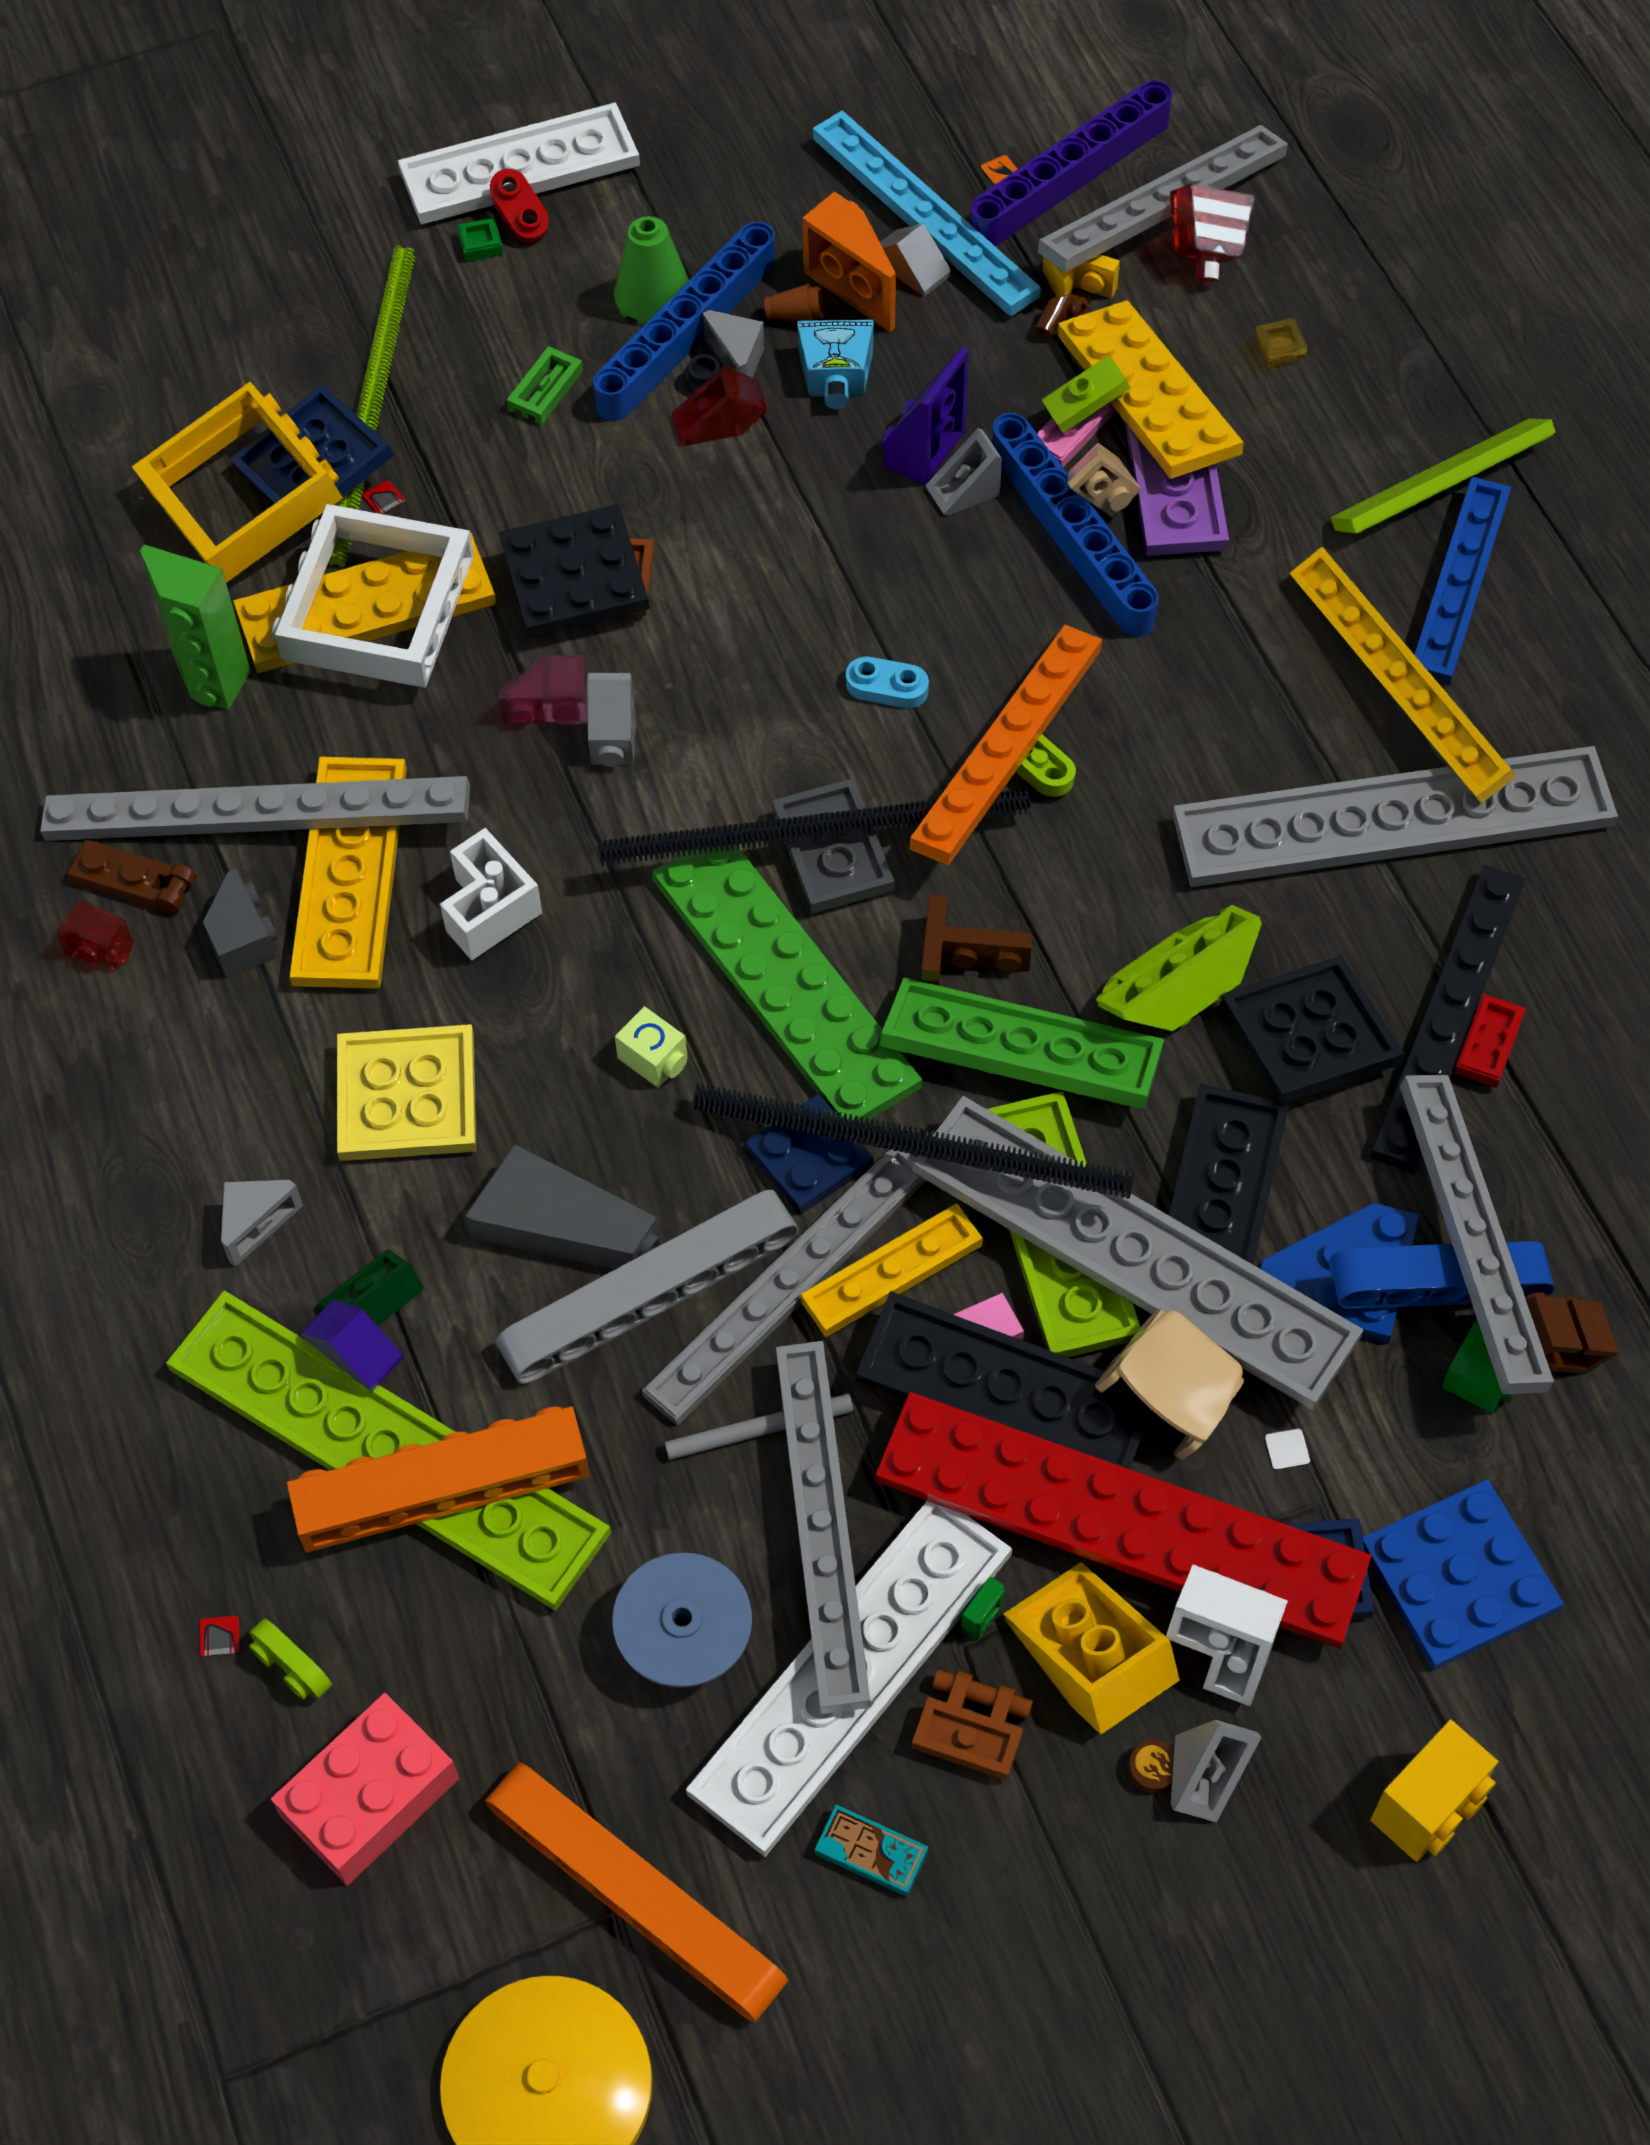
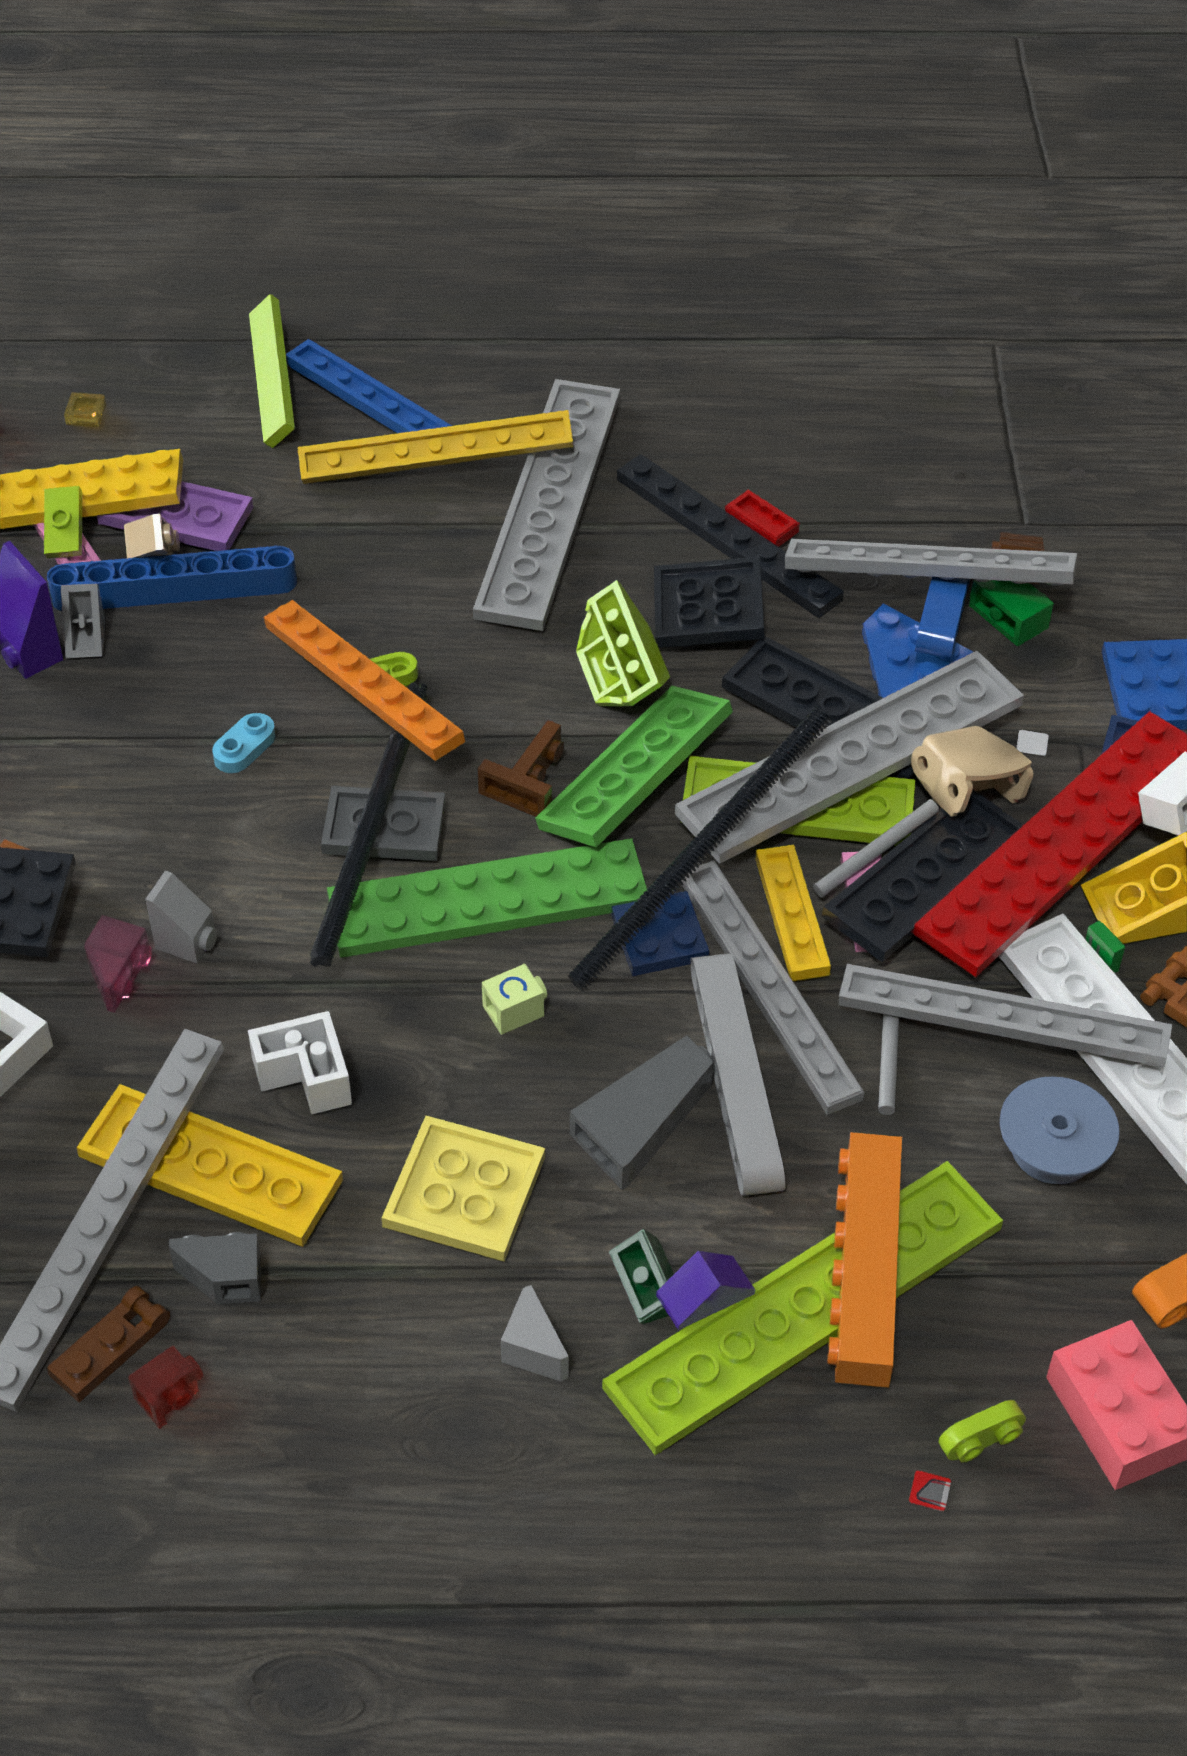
camera: 70 degrees left, 10 degrees down
none -> light grey bar [813,799,939,897]

